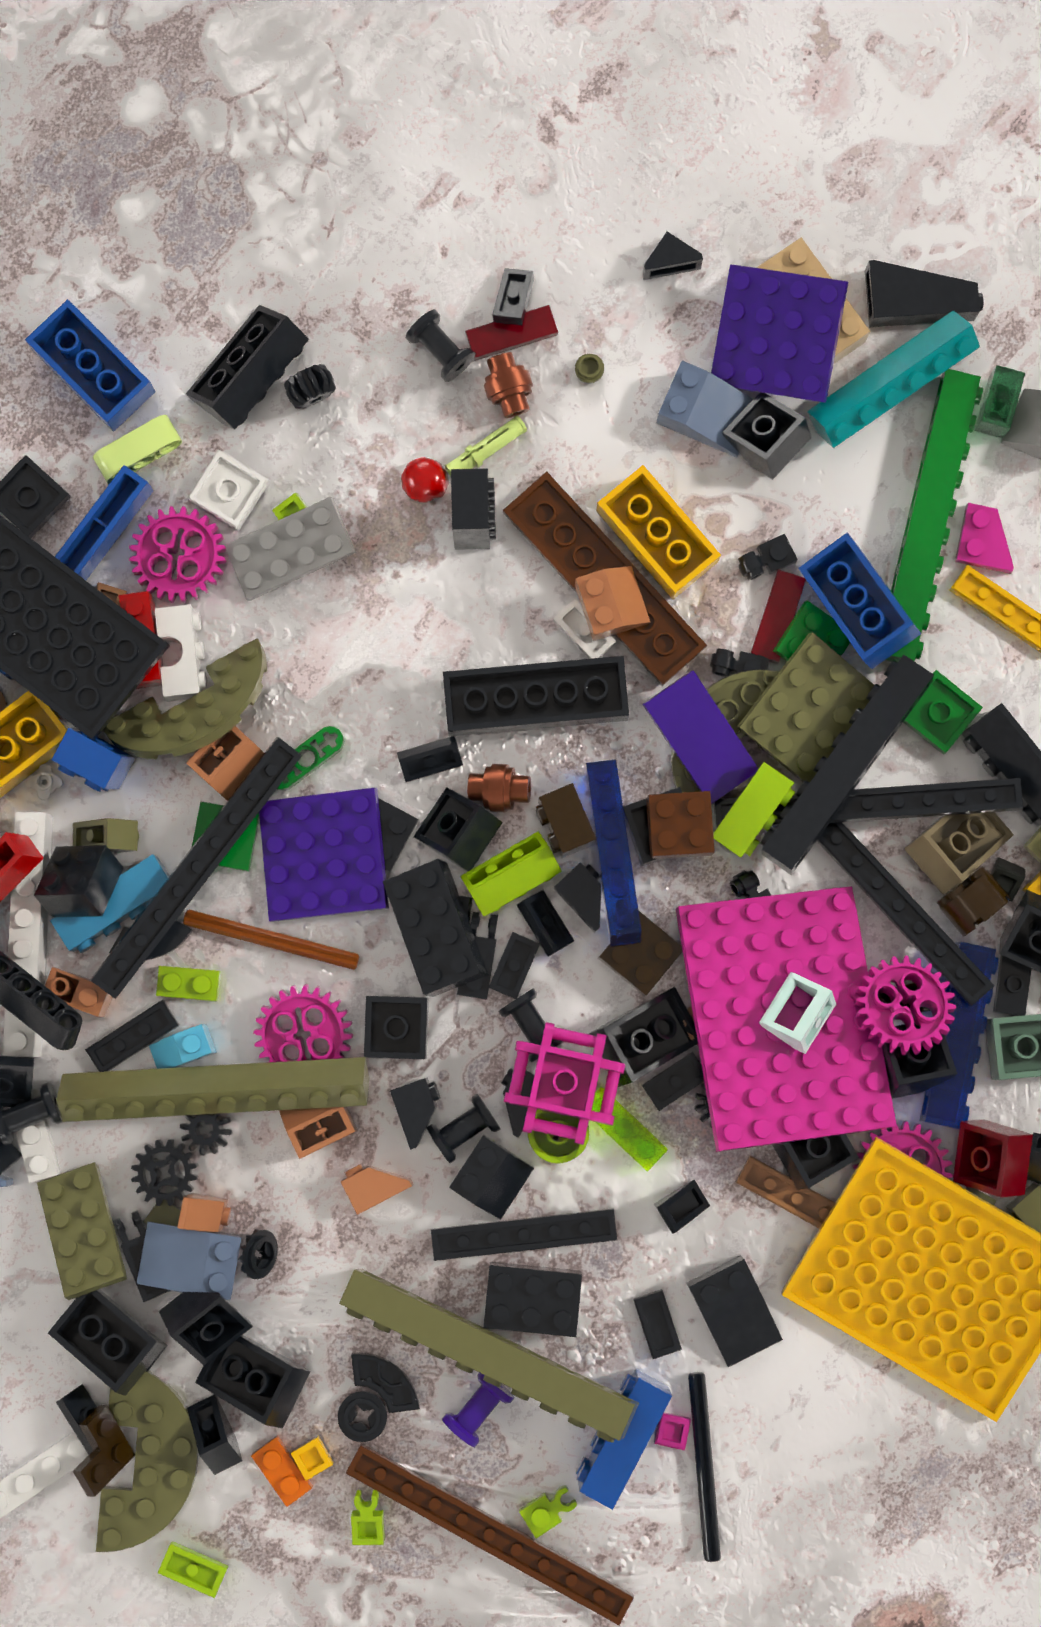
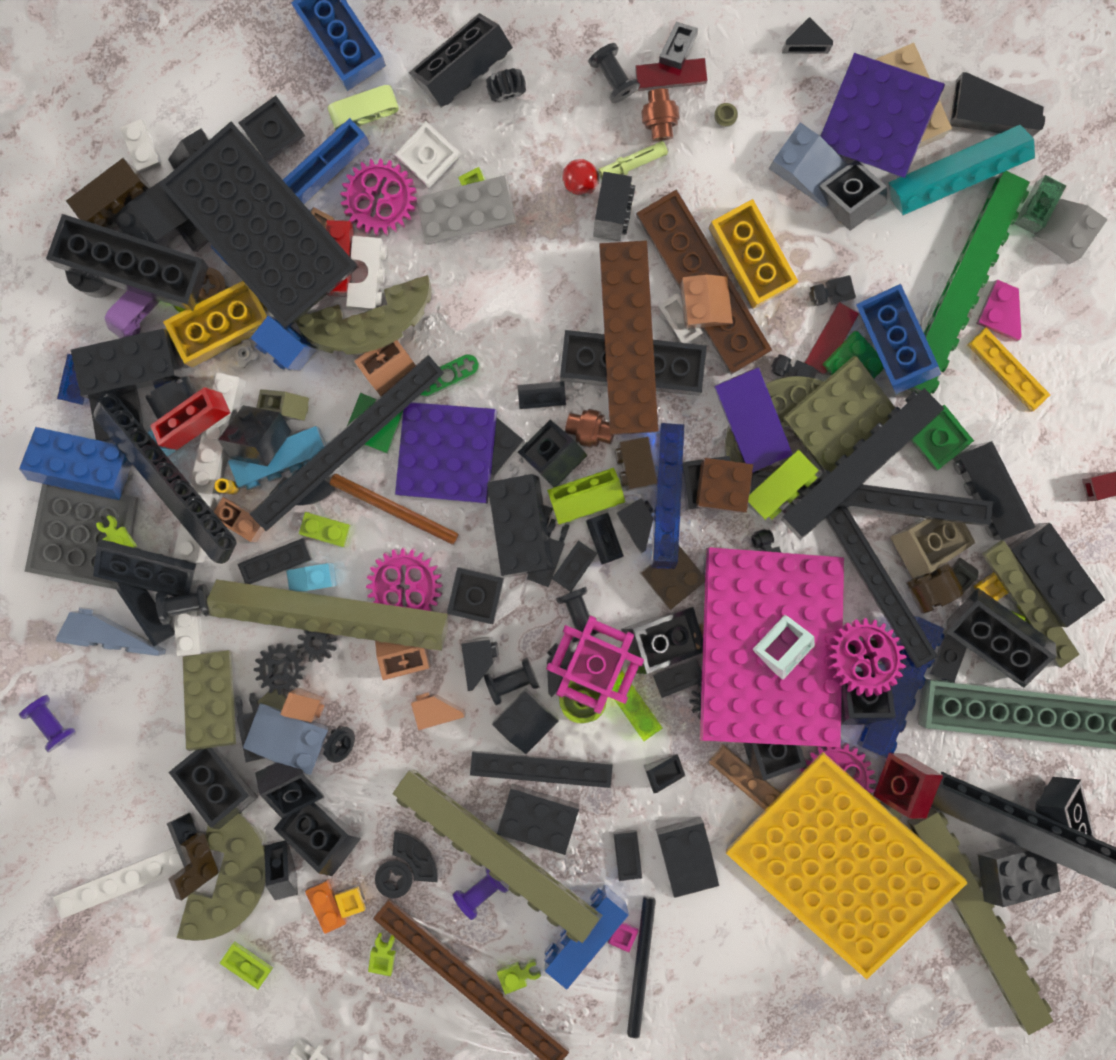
camera: 10 degrees right, 5 degrees up
none -> yellow piece [214,478,240,495]
none -> reddish brown plate [599,240,658,435]

